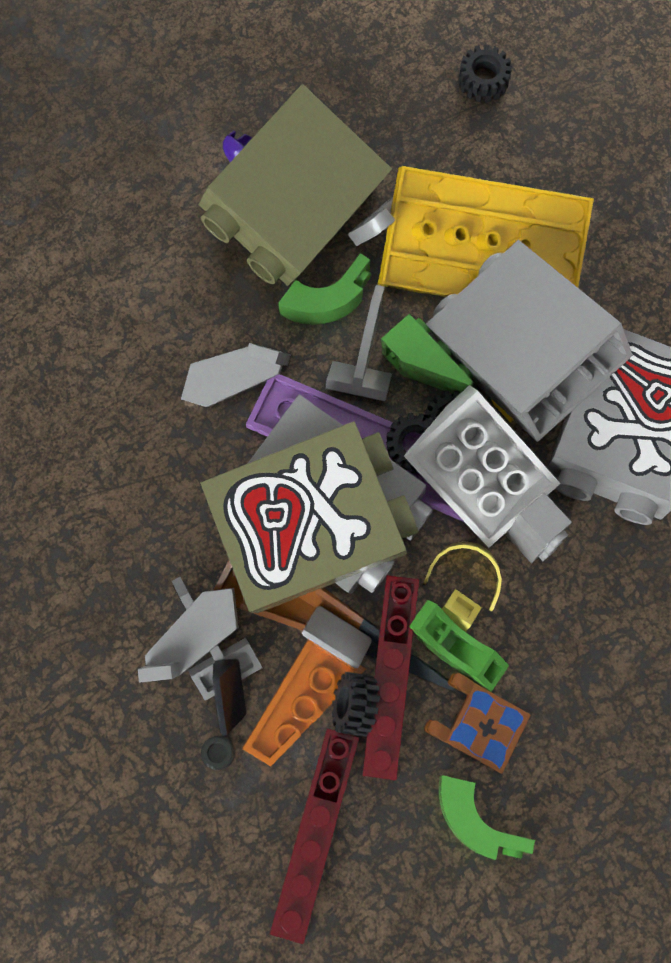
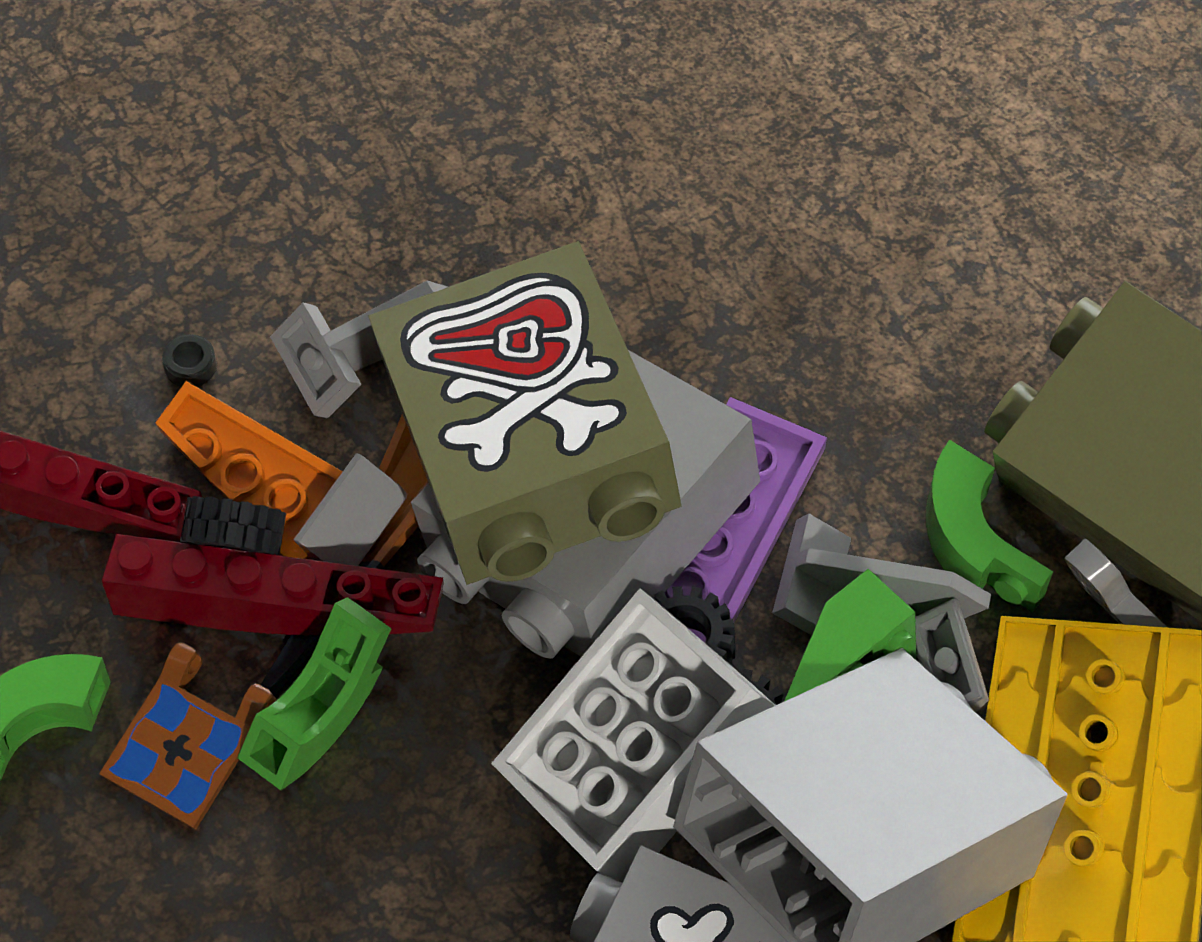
camera: 90 degrees right, 15 degrees down
light grey piece [138,588,239,682] -> none
light grey piece [181,343,291,407] -> none
black slope [212,659,246,736] -> none
light yellow piece [423,541,502,612] -> none
light yellow plate [442,589,482,632] -> none
light grey brick [506,493,572,564] -> none
none -> light grey slope [915,598,989,713]

